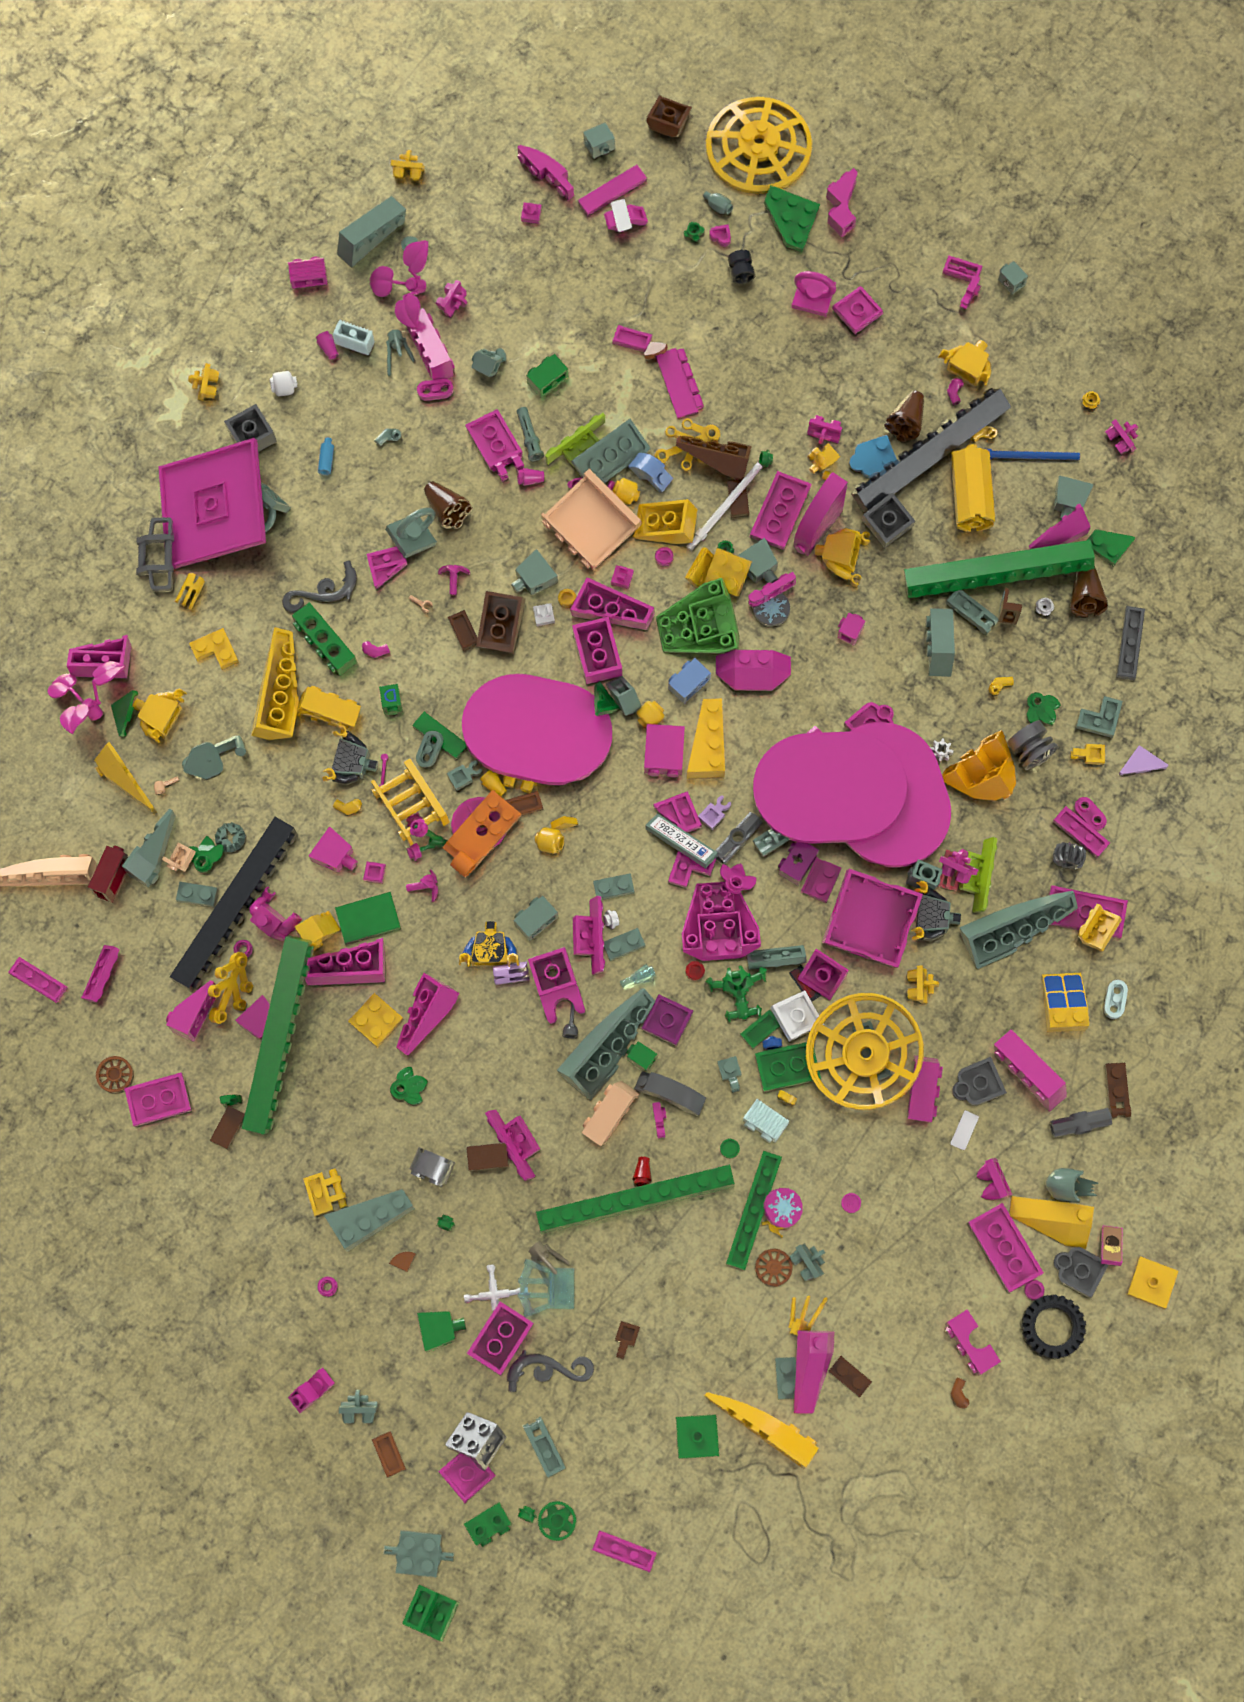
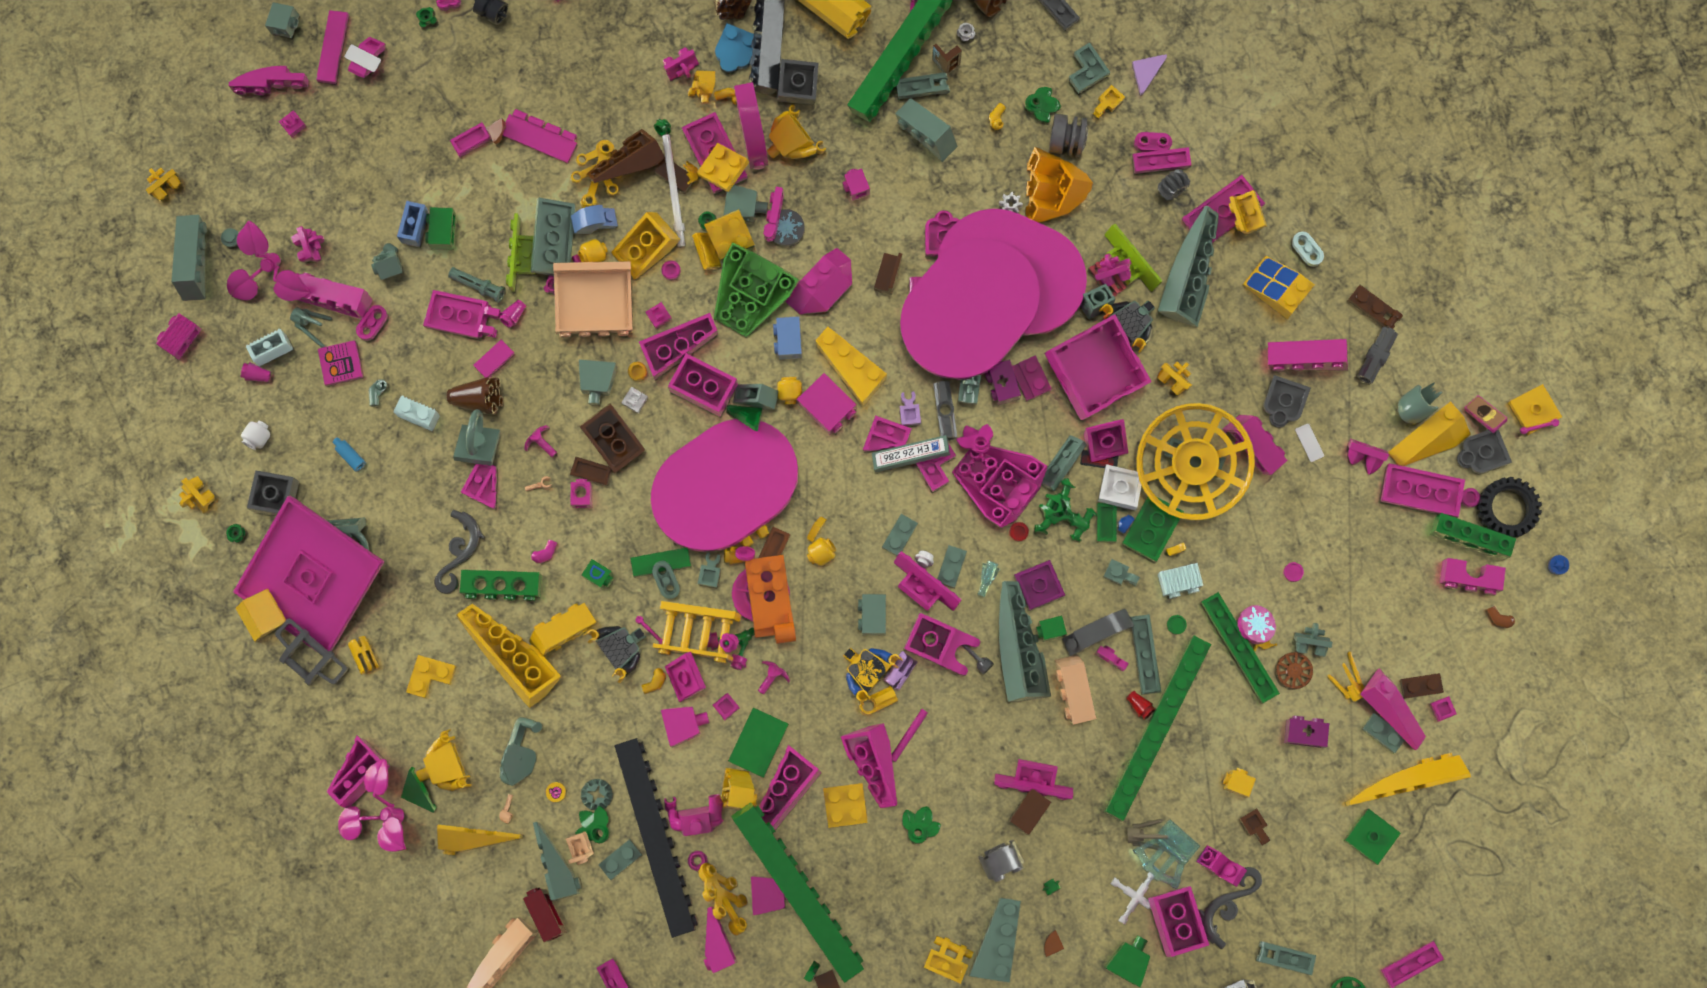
camera: 50 degrees left, 5 degrees up
none -> green plate [226,524,246,543]
none -> yellow slope [235,589,286,642]
none -> dark pink tile [318,340,364,386]
none -> light aqua brick [394,396,440,431]
none -> medium blue brick [397,201,429,247]
none -> dark pink tile [473,339,515,377]
none -> yellow tile [546,782,566,802]
none -> dark pink brick [570,479,592,508]
none -> dark pink tile [665,652,706,702]
none -> yellow piece [683,161,698,185]
none -> yellow plate [697,143,749,192]
none -> dark pink piece [735,546,755,561]
none -> yellow piece [859,686,898,716]
none -> reddish brown panel [874,253,903,295]
none -> dark pink bar [891,709,928,762]
none -> sand green tile [1130,614,1161,695]
none -> dark pink slope [1197,845,1247,887]
none -> yellow brick [1223,768,1256,798]
none -> magenta brick [1284,716,1330,748]
none -> green brick [1430,513,1516,560]
none -> dark pink tile [1430,696,1457,722]
none -> dark pink hinge [1520,419,1559,434]
none -> blue tile [1548,555,1569,575]

